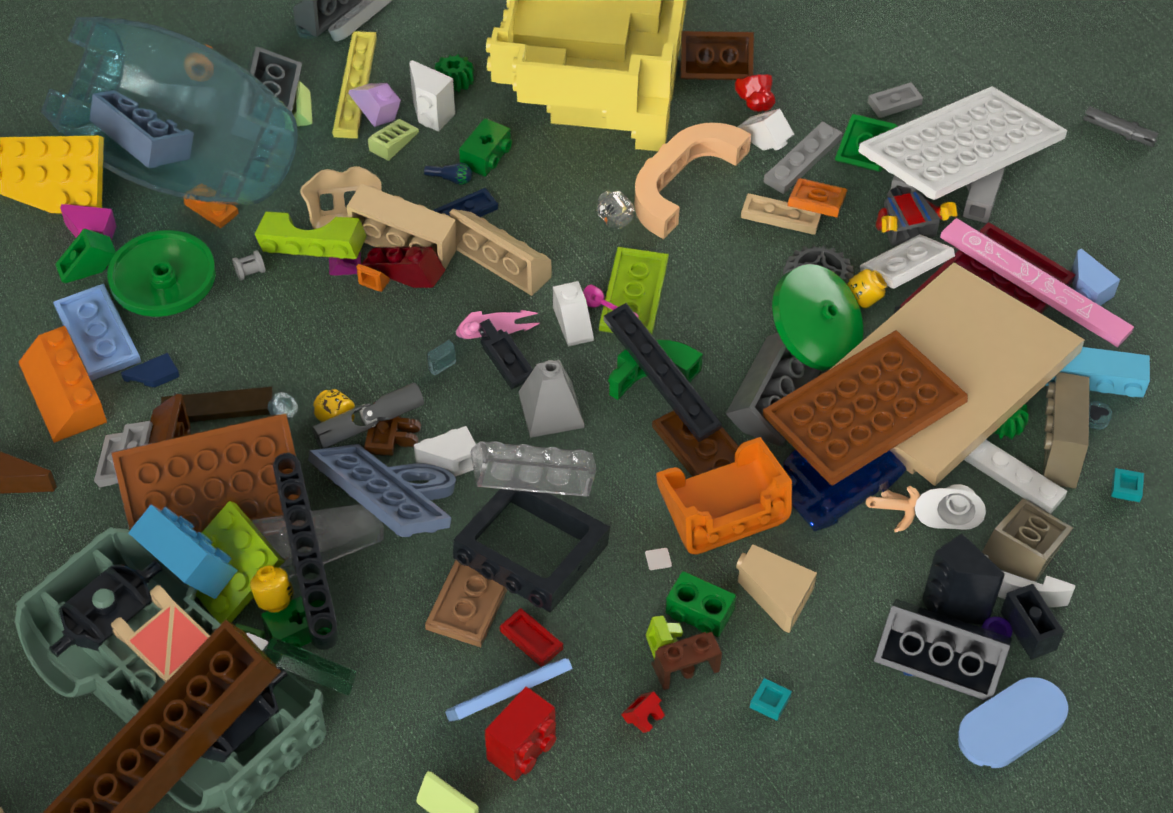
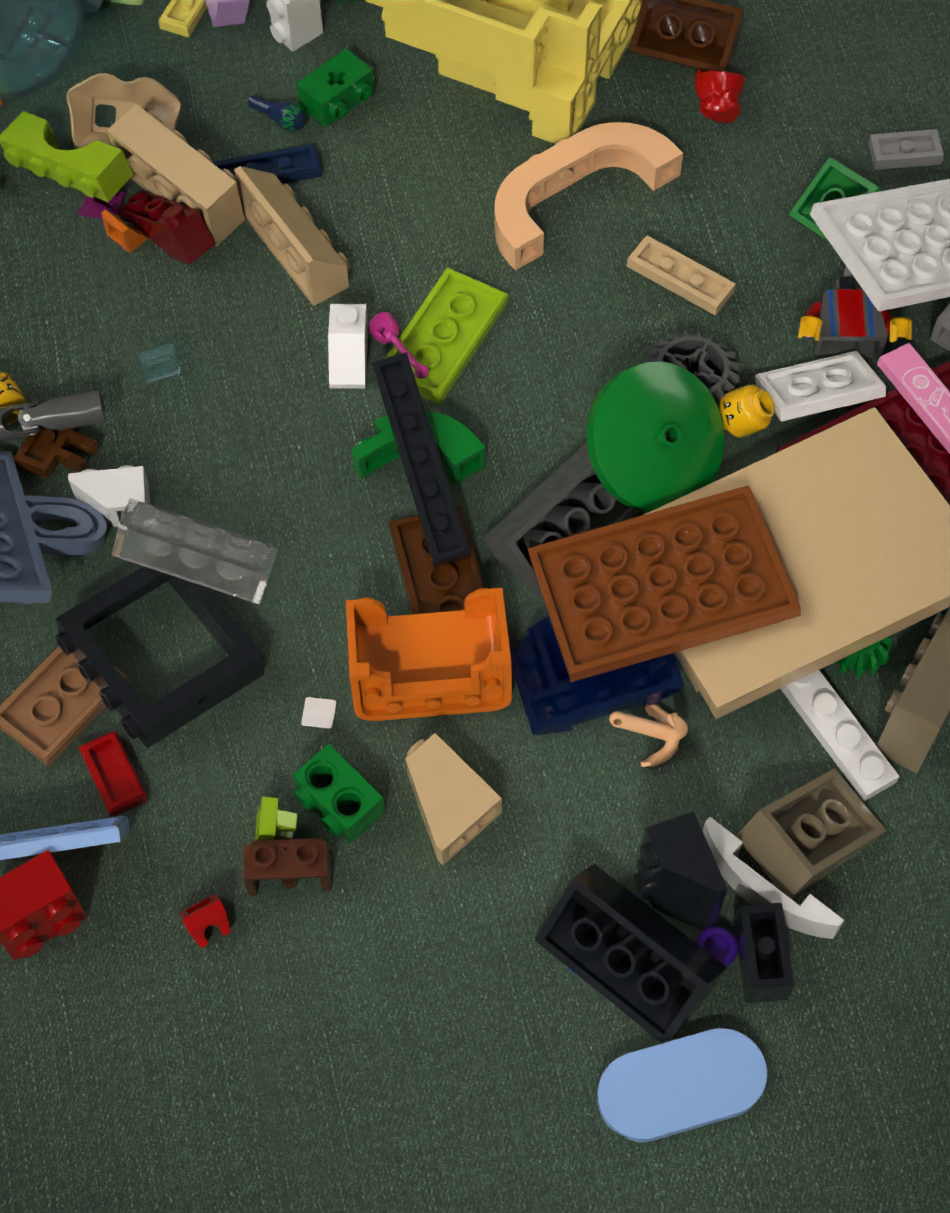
camera: 20 degrees right, 10 degrees up
yellowish green slope [368,119,419,161] -> none
bright pink piece [456,310,539,339] -> none
black hinge [478,319,533,390] -> none
light grey slope [519,360,584,438] -> none
clear head [596,190,634,229] -> none
white slope [738,109,794,150] -> none
teal plate [750,678,792,721] -> none
light grey plate [763,121,842,194] -> none
orange tile [787,178,847,217] -> none
white piece [915,484,986,530] -> none

